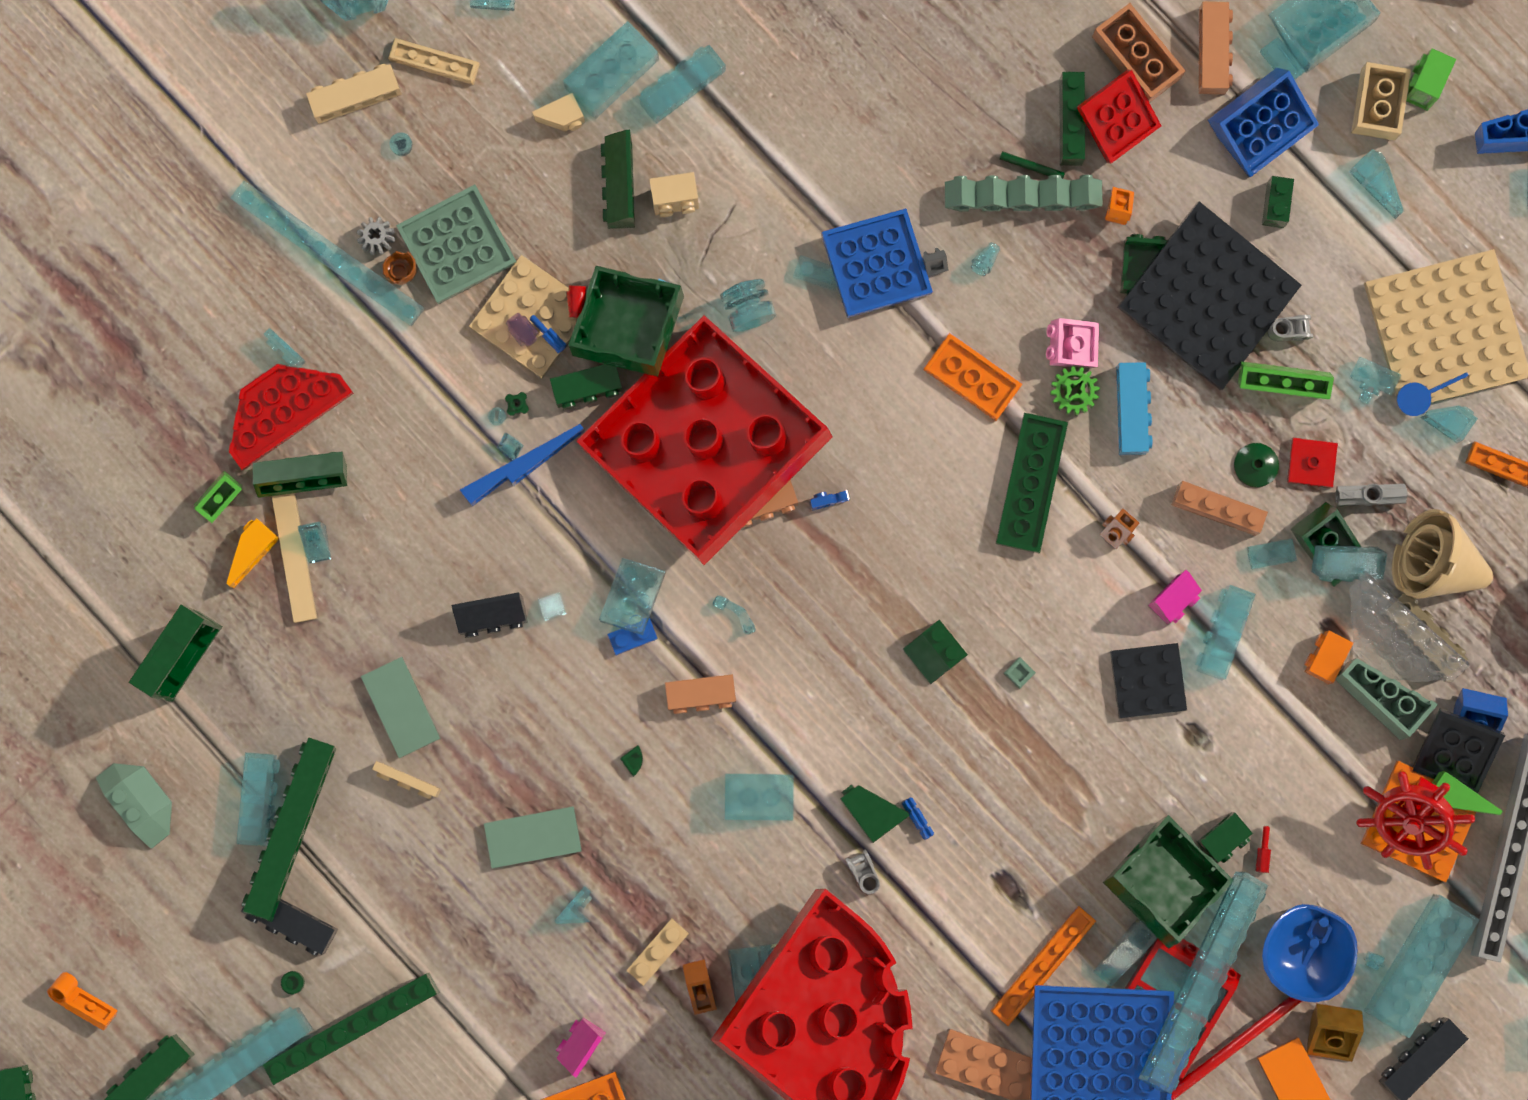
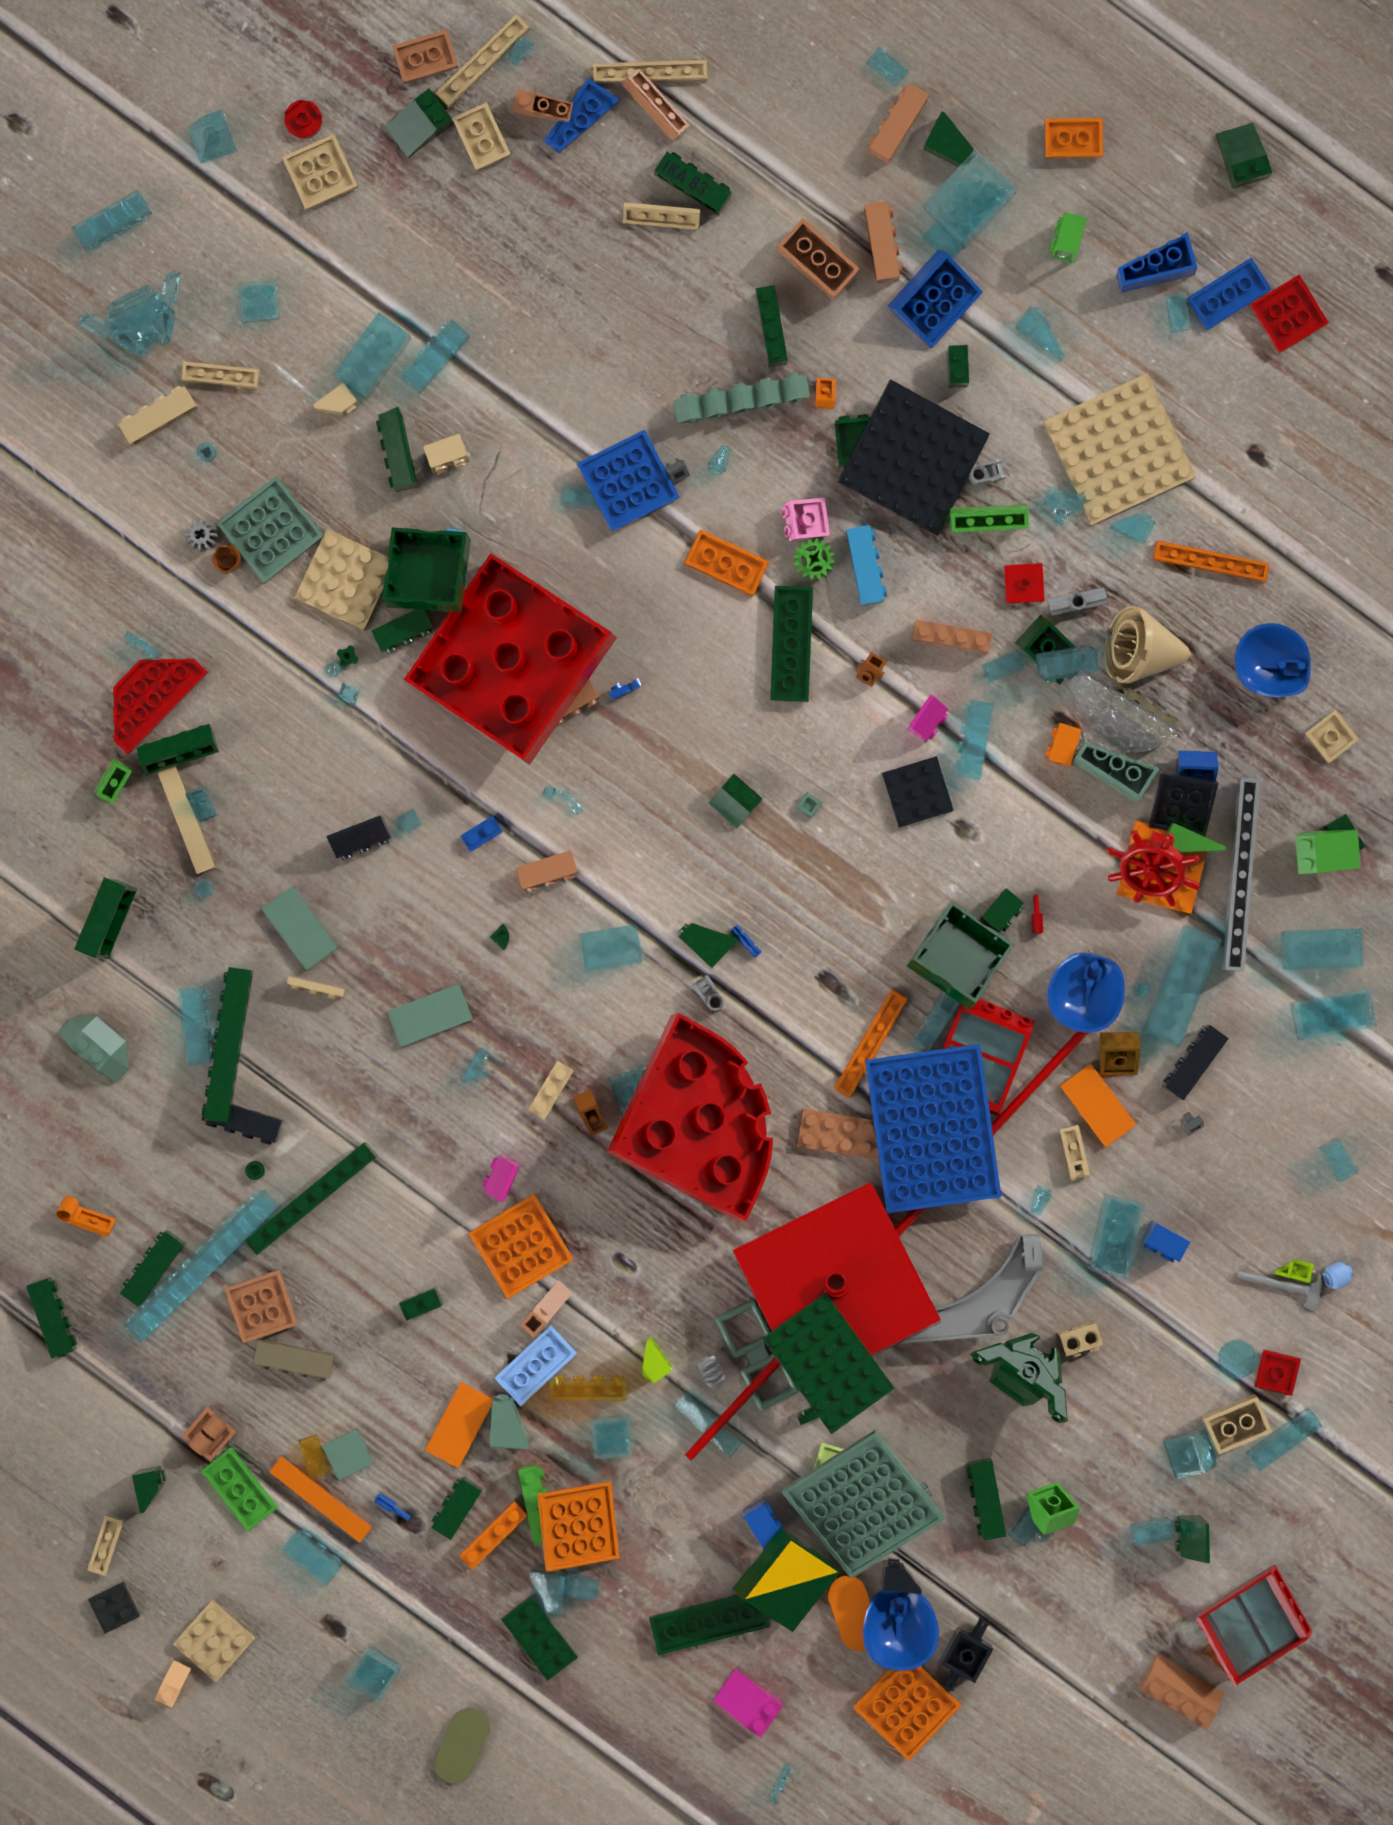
camera: 10 degrees left, 5 degrees up
light orange slope [226,518,279,588] -> none
clear light blue plate [231,180,424,327] -> none
blue slope [460,424,585,506] -> none
clear purple brick [506,313,538,347] -> none
blue axle [530,315,567,354] -> none
red cone [566,285,587,318] -> none
clear light blue plate [599,558,666,635] -> none
clear light blue wheel [720,279,776,332] -> none
dark green bar [999,151,1065,179] -> none
red plate [1077,69,1162,164] -> none
clear light blue brick [1138,872,1268,1094] -> none
dark green dish [1234,443,1279,488] -> none
tan brick [1351,62,1411,141] -> none
blue piece [1397,372,1469,416] -> none
none -> clear light blue plate [194,879,214,898]

